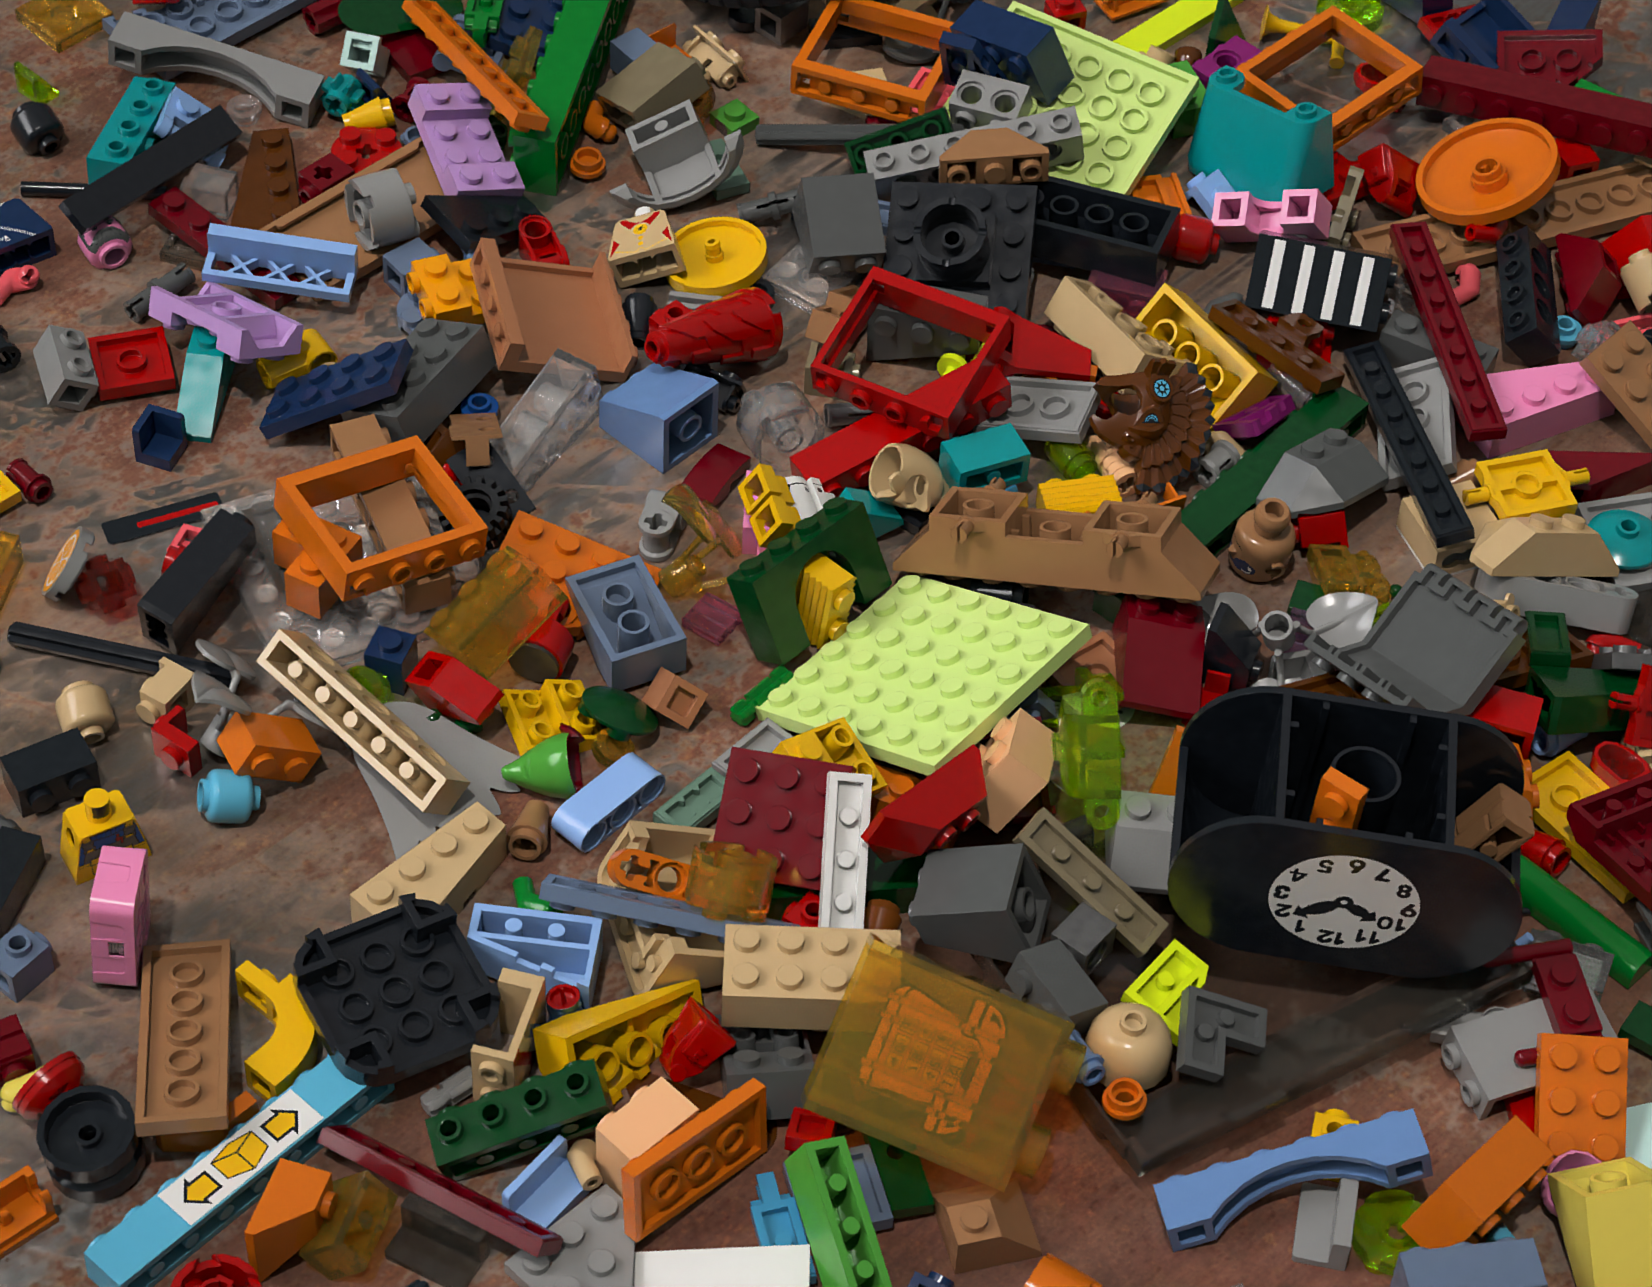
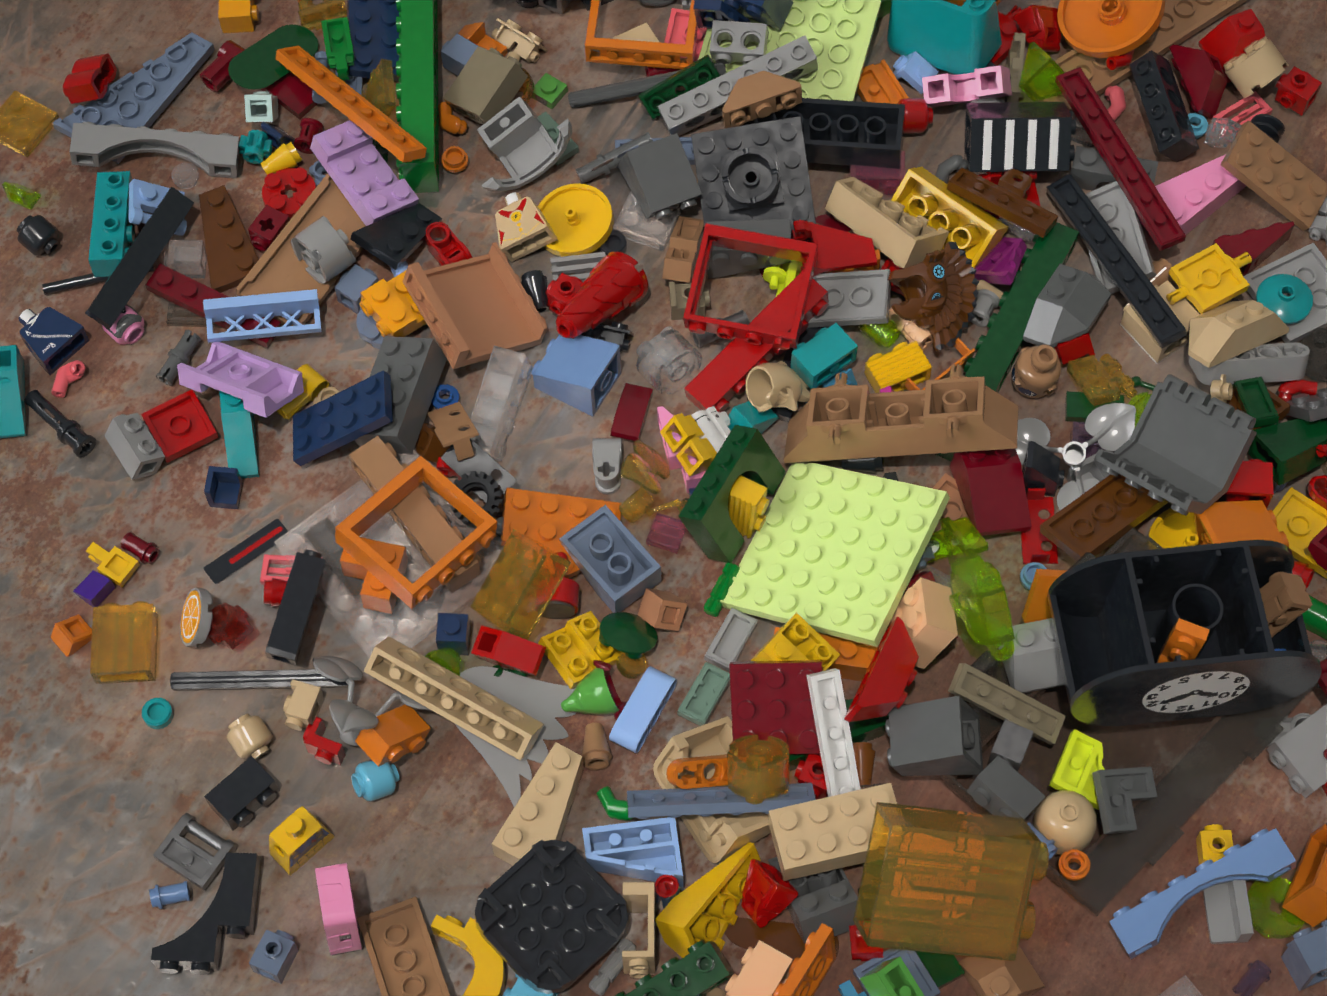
camera: 10 degrees left, 15 degrees up
none -> clear neon green slope [1019,42,1065,102]

